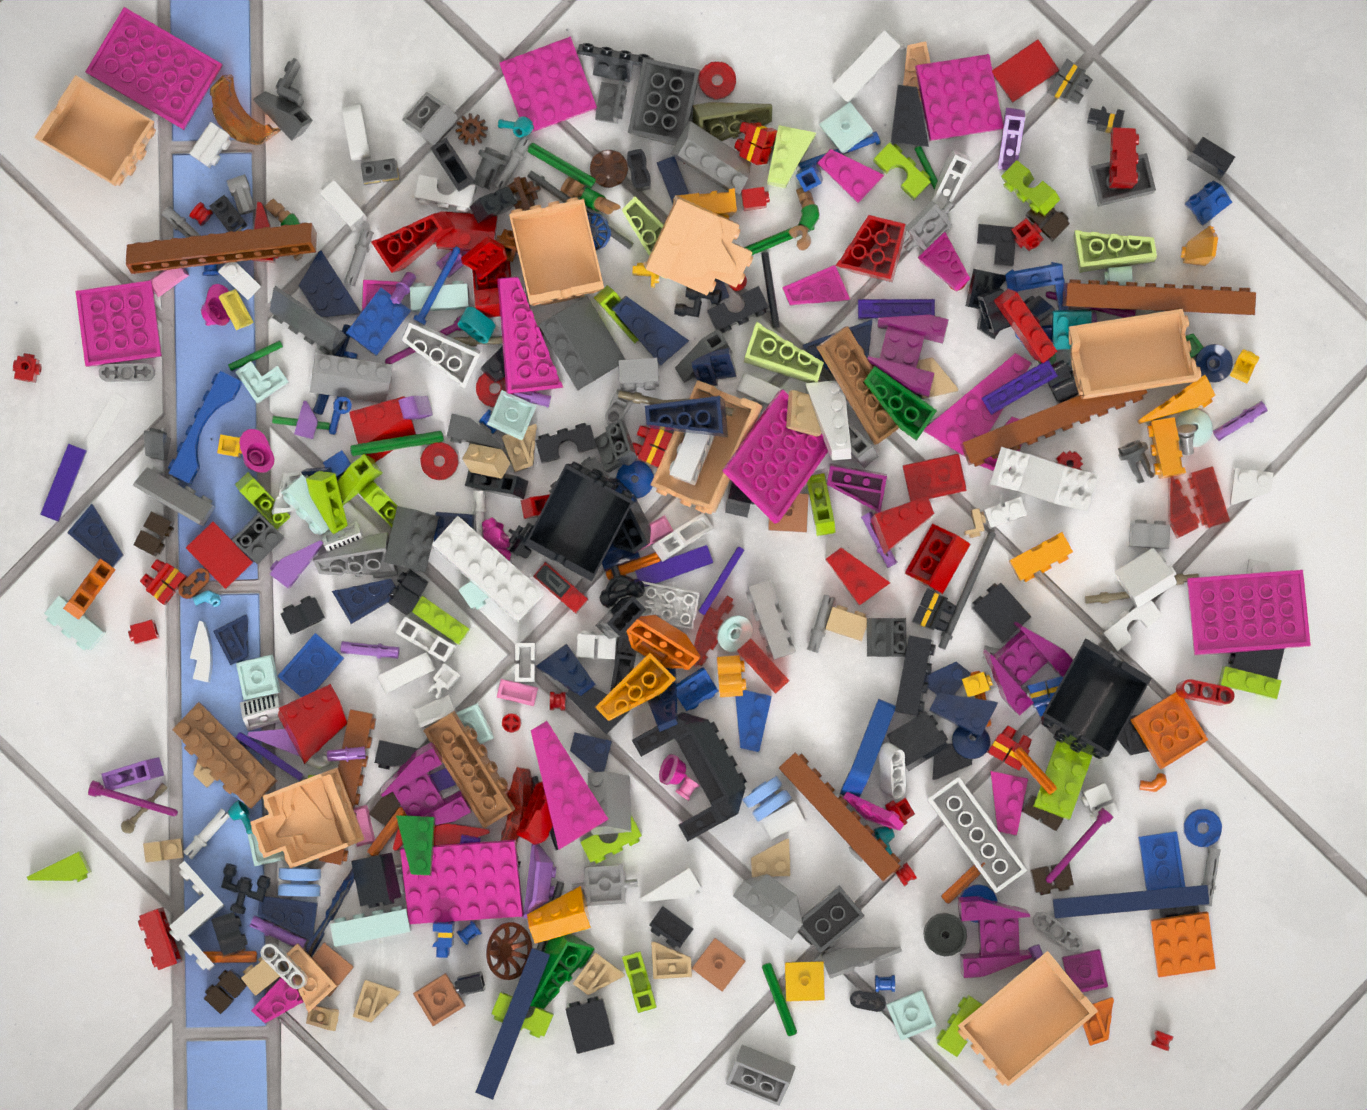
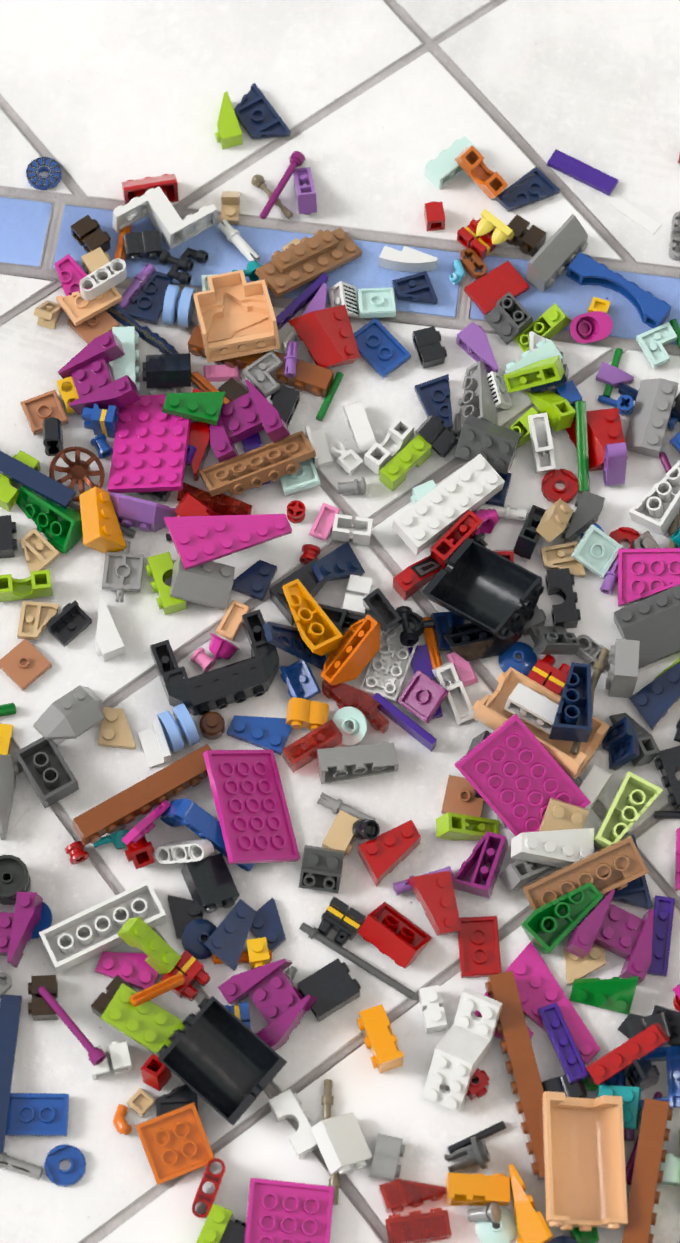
camera: 90 degrees right, 20 degrees down
dark grey slope [144,428,171,461] -> none
medium lavender pin [341,641,400,659] -> none
tan wing [353,979,401,1023] -> none
black brick [895,635,936,716] -> none
orange axle [941,862,985,904] -> none
tan bracket [964,508,986,538] -> none
none -> tile [26,157,62,190]
none -> yellow leg [57,376,79,414]
none -> magenta wedge [58,331,141,415]
none -> lime arch [117,917,181,974]
none -> tan tile [127,1088,156,1117]
none -> red brick [140,1054,172,1091]
none -> reddish brown head [199,712,225,740]
none -> dark pink plate [203,750,300,864]
none -> light nougat tile [216,600,250,641]
none -> dark blue wing [234,83,291,139]
none -> light grey tile [242,350,283,398]
none -> green bar [316,372,344,421]
none -> light grey pin [338,477,367,495]
none -> black wheel [352,820,380,840]
none -> tile [397,670,450,724]
none -> red slope [430,509,483,568]
none -> black bar [447,1121,506,1154]
none -> light yellow tile [476,209,515,245]
none -> white slope [528,412,556,474]
none -> green wing [569,976,638,1015]

